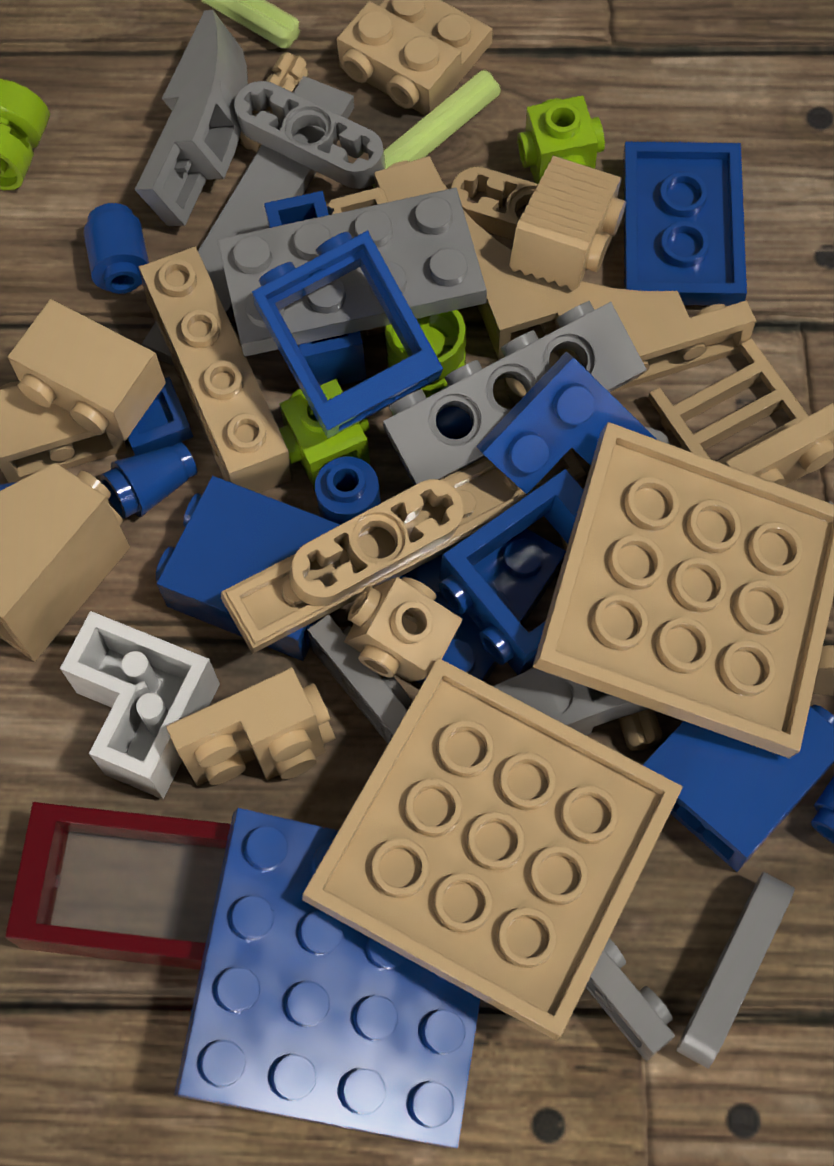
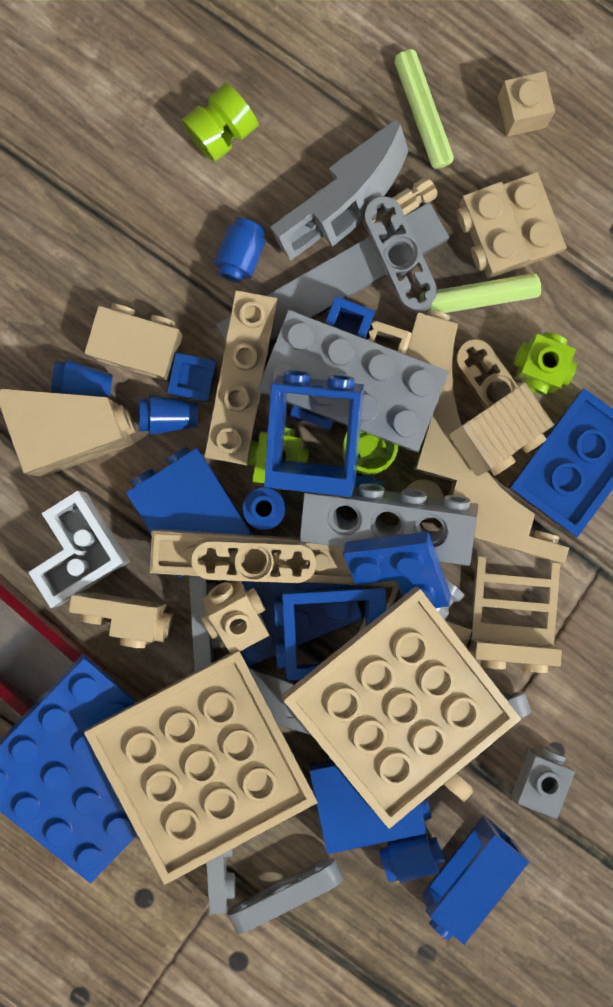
camera: 35 degrees right, 20 degrees up
tan brick [8,299,166,441] -> none

